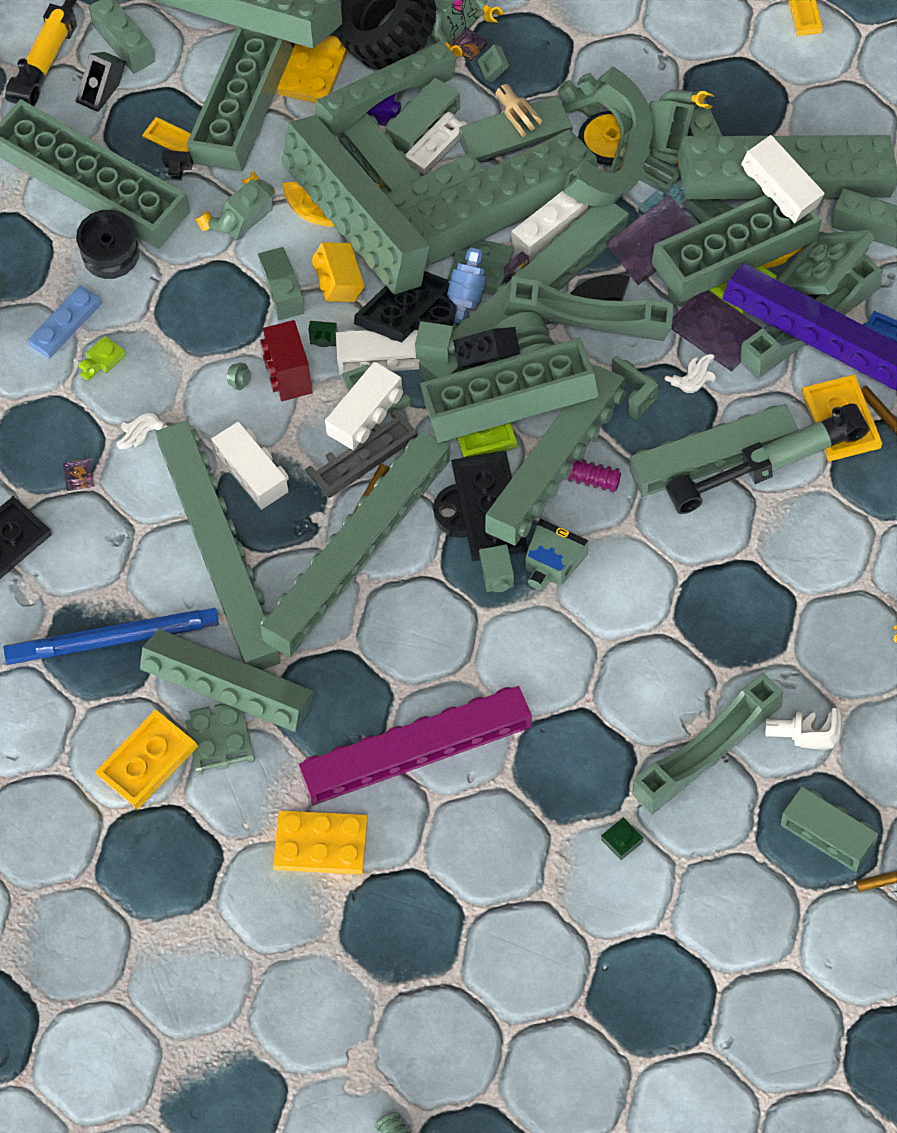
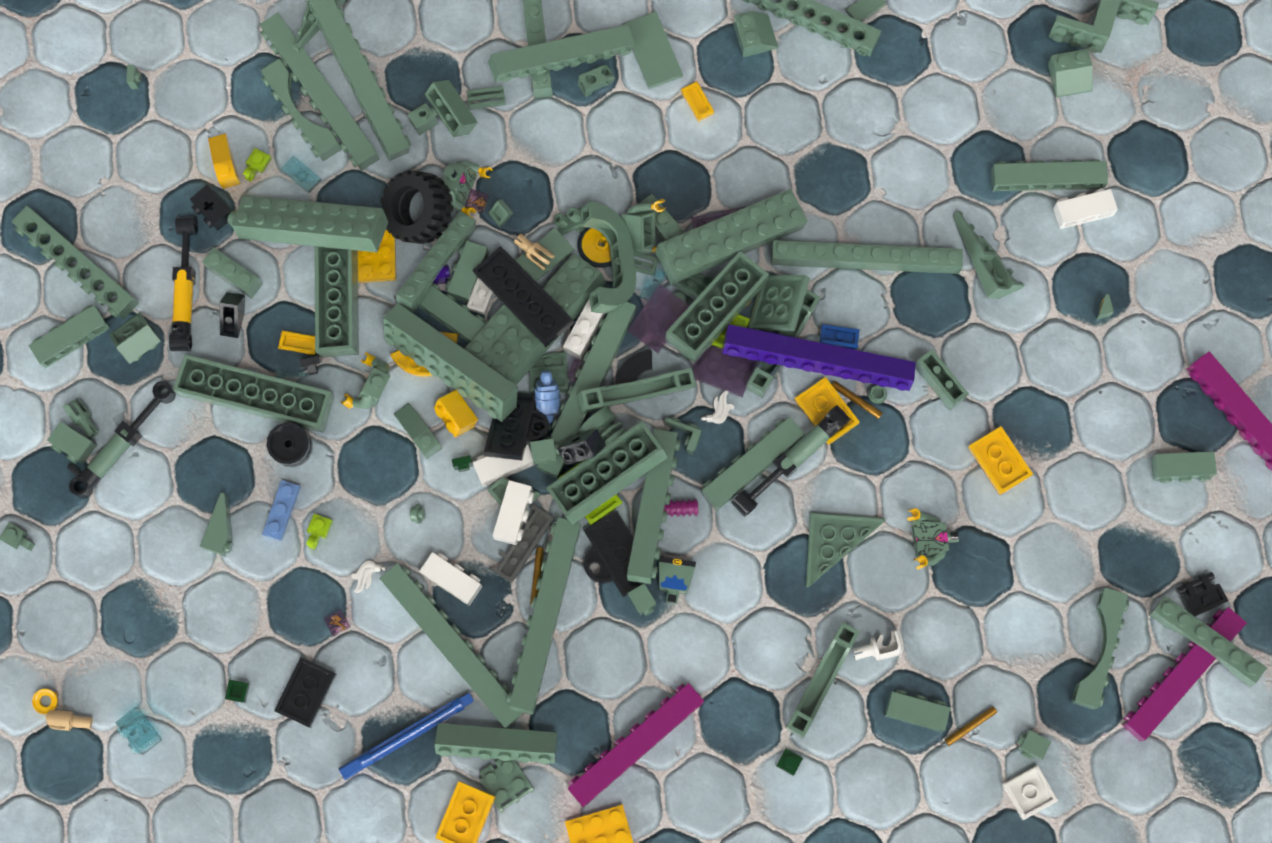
camera: 20 degrees left, 15 degrees up
dark red brick [260,320,313,402] -> none
white brick [741,135,825,223] -> none
none -> black plate [472,246,574,348]
none -> sand green tile [806,513,885,588]

